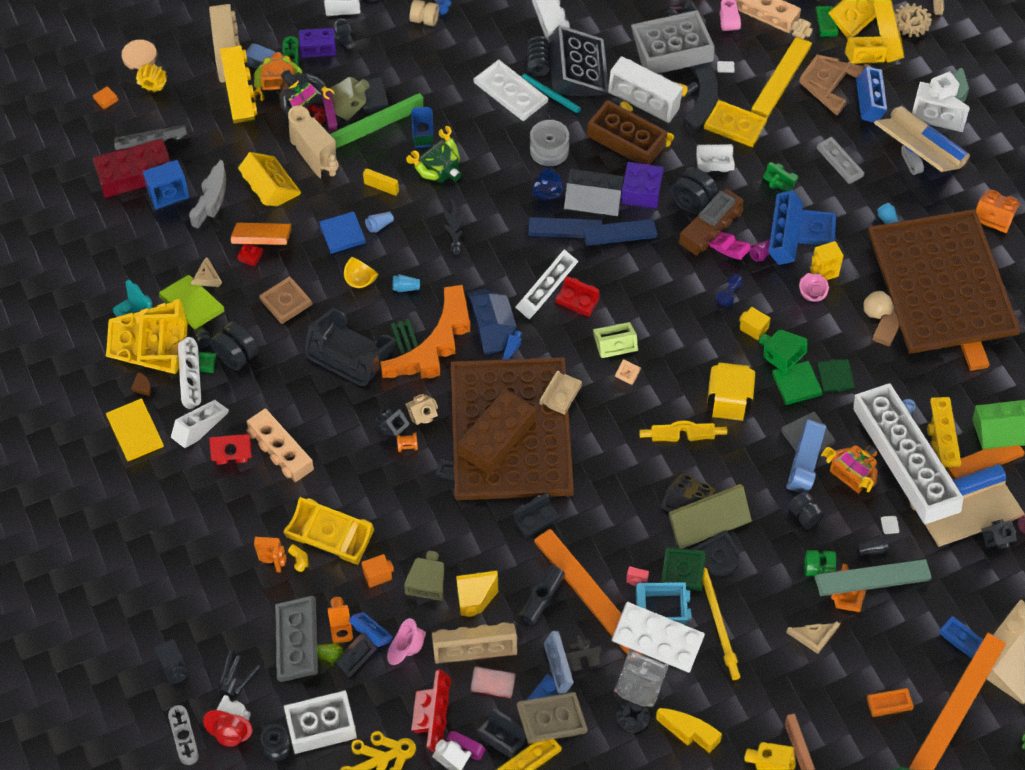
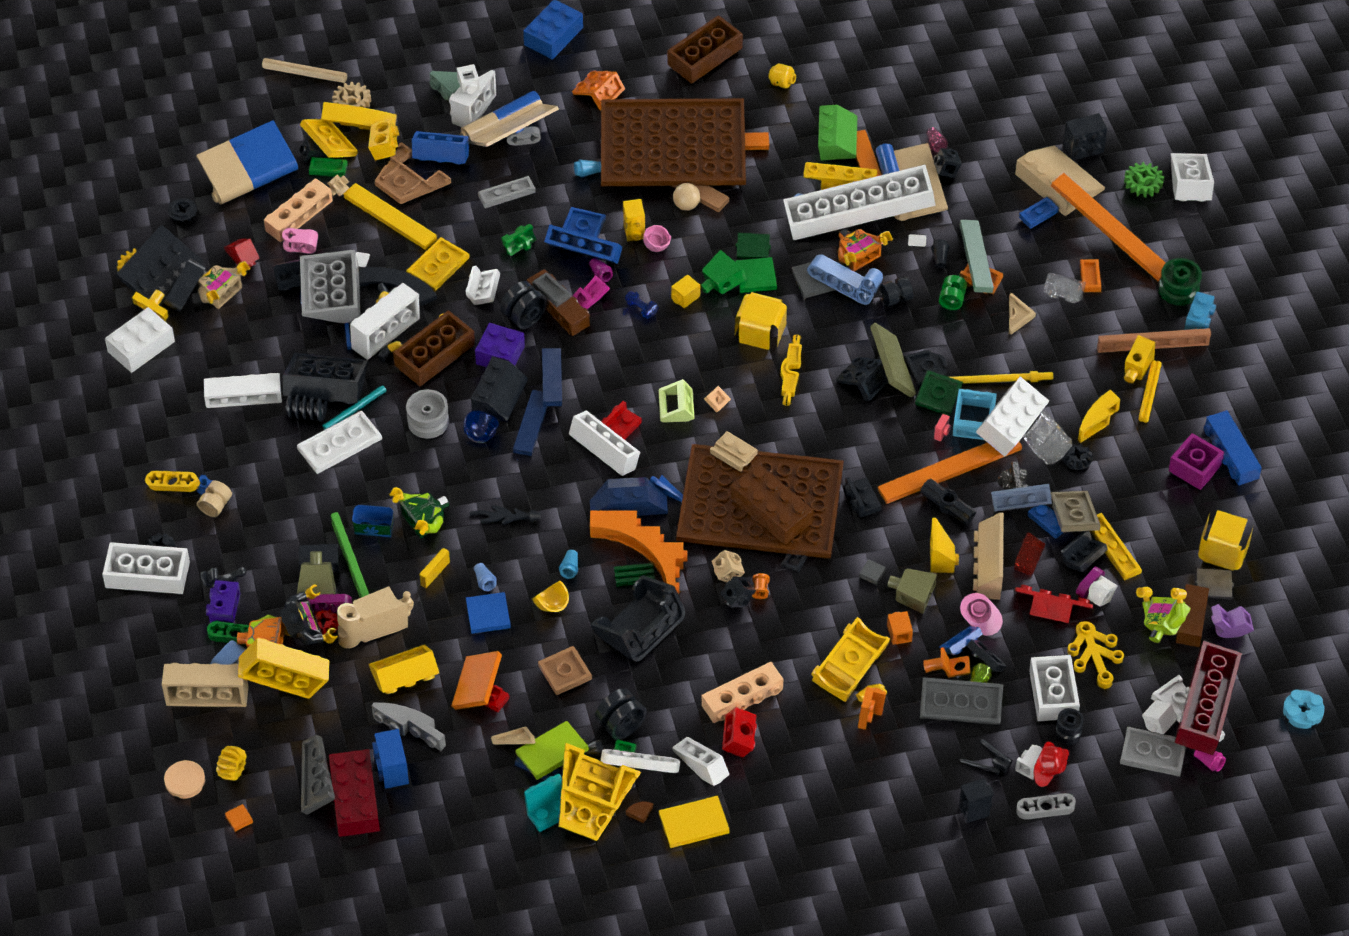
camera: 80 degrees left, 5 degrees down
none -> dark grey tile [859,559,886,585]
none -> clear brick [1043,273,1086,303]

